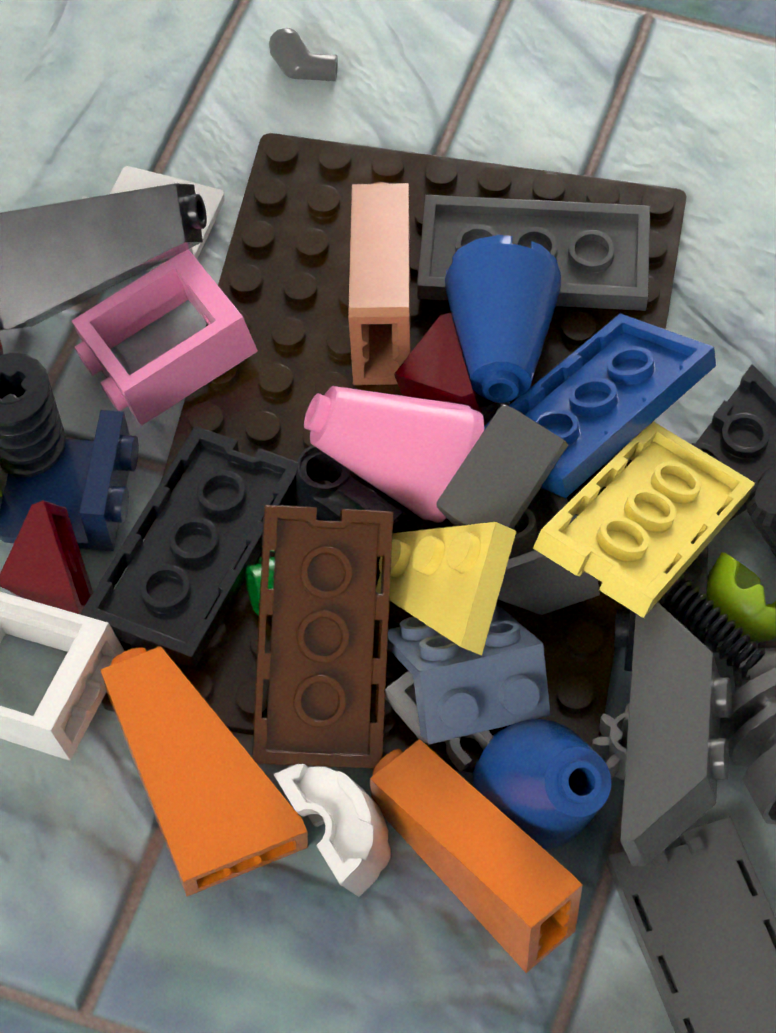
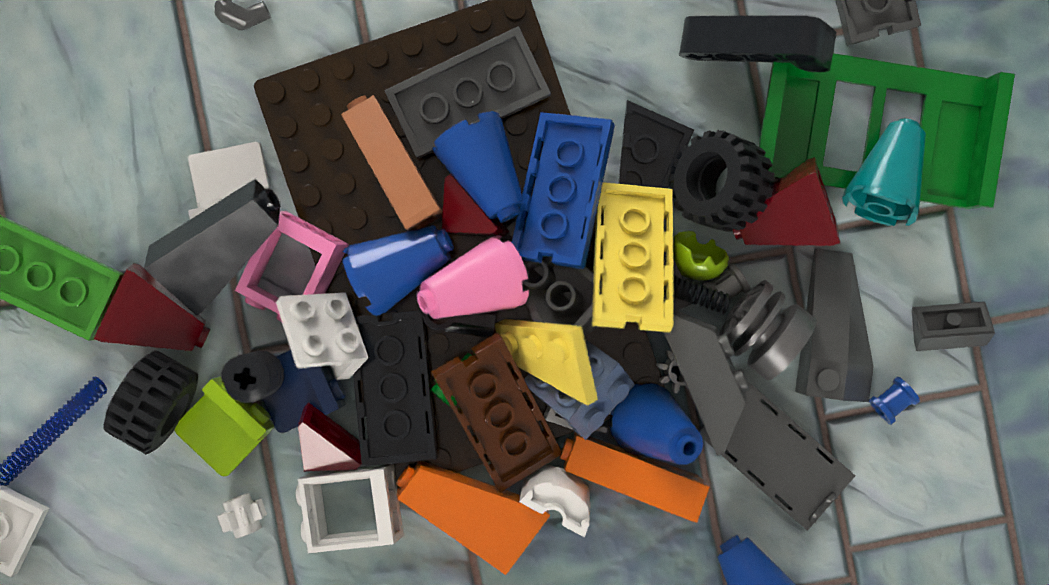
camera: 30 degrees left, 30 degrees up
dark grey slope [436,404,568,529] -> none
none -> white bracket [276,292,368,380]
none -> blue cone [343,225,454,316]

